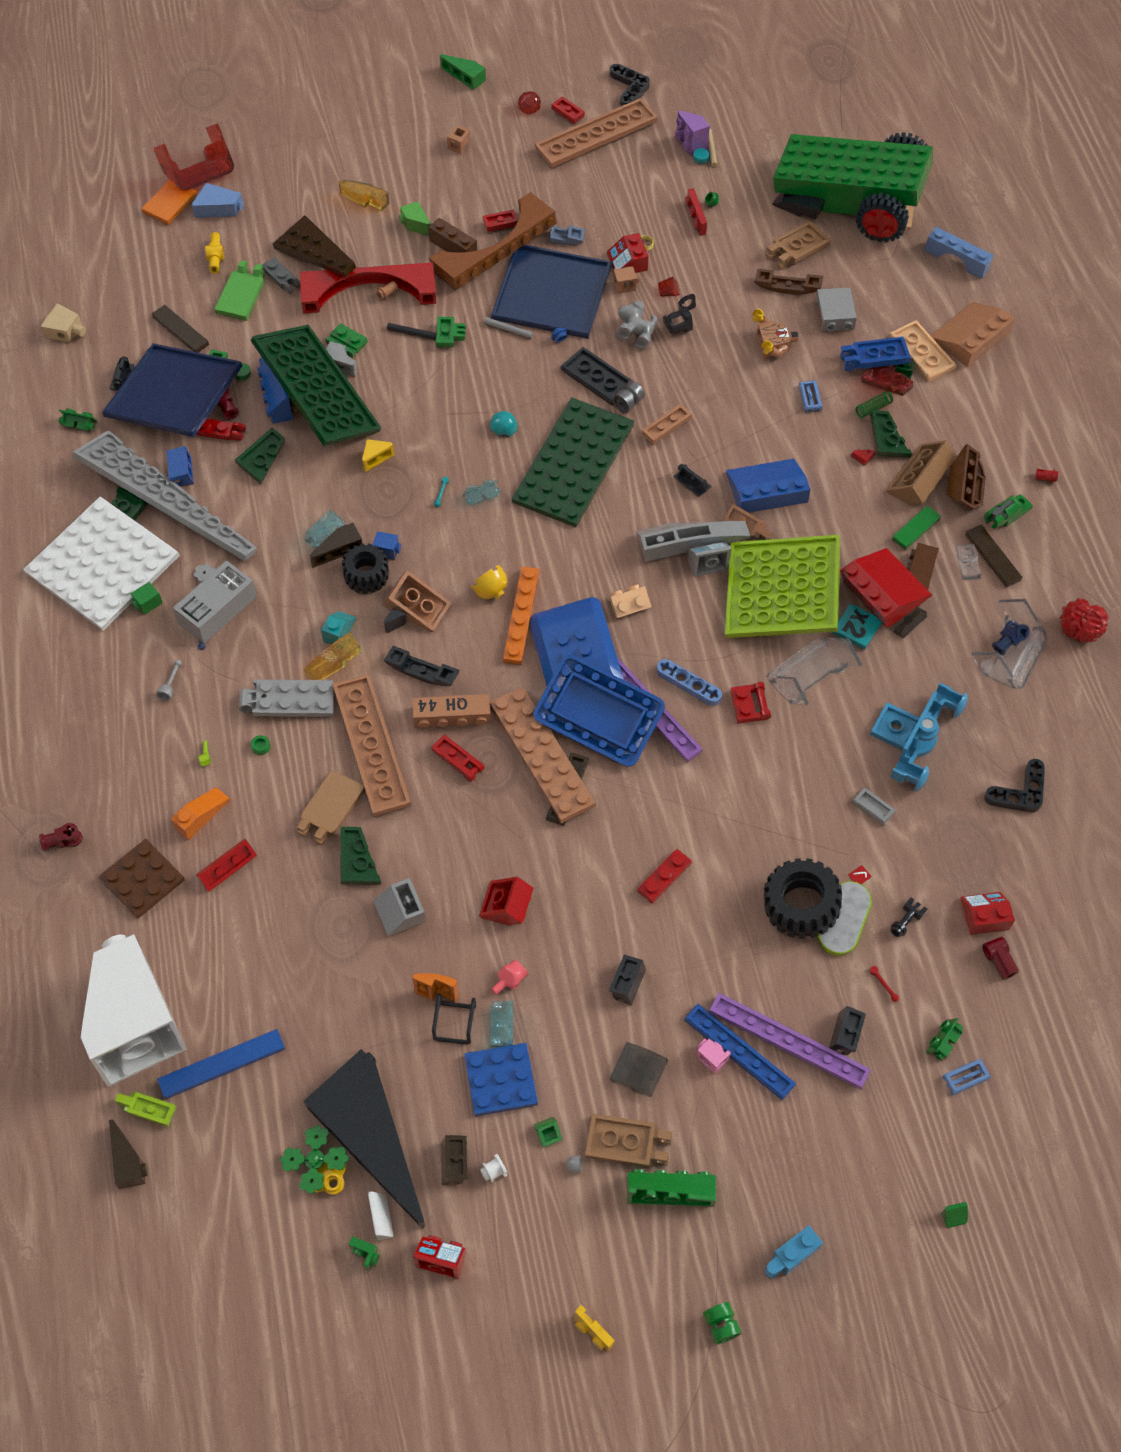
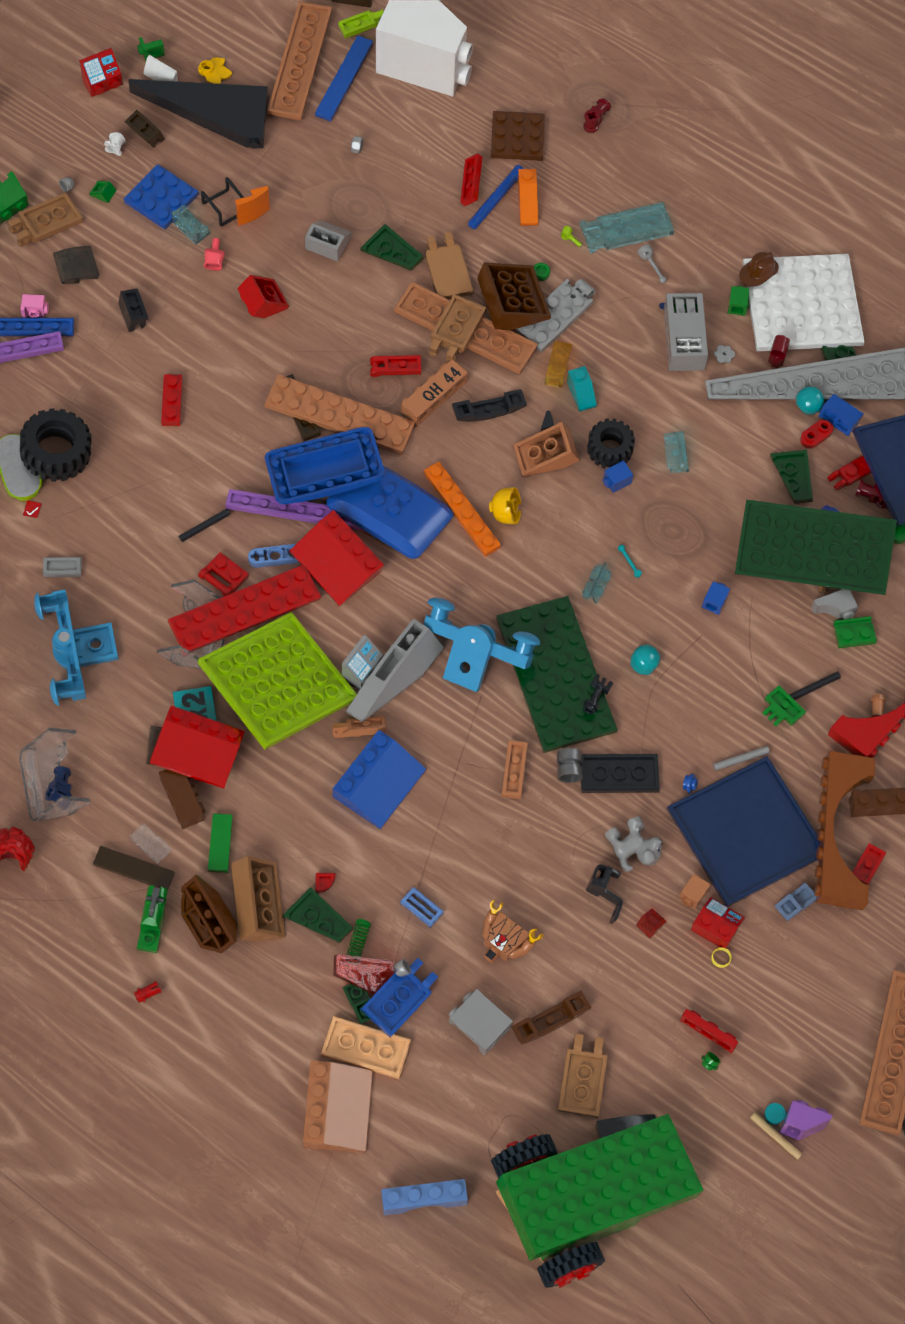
camera: 135 degrees right, 5 degrees up
green plant [280,1125,349,1194] -> none
dark brown slope [309,523,362,568] -> none
yellow slope [362,439,395,472] -> none
light nougat bracket [607,584,652,618] -> none
black hinge [673,464,711,497] -> none
none -> red plate [168,565,321,655]
none -> black bar [178,509,230,542]
none -> nougat plate [267,1,332,121]
none -> red slope [289,510,384,607]
none -> light grey tile [351,135,364,154]
none -> light grey hinge [393,959,411,977]
none -> dark azure piece [423,597,541,692]
none -> medium nougat tile [429,294,486,362]
none -> blue axle [468,165,524,229]
none -> reddish brown slope [477,262,551,330]
none -> clear light blue hinge [579,202,674,253]
none -> black hinge [583,673,613,714]
none -> blue brick [702,581,730,615]
none -> reddish brown piece [739,252,779,287]
none -> dark red piece [768,335,790,368]
none -> teal hair [796,386,824,415]
none -> red plate [800,420,833,449]

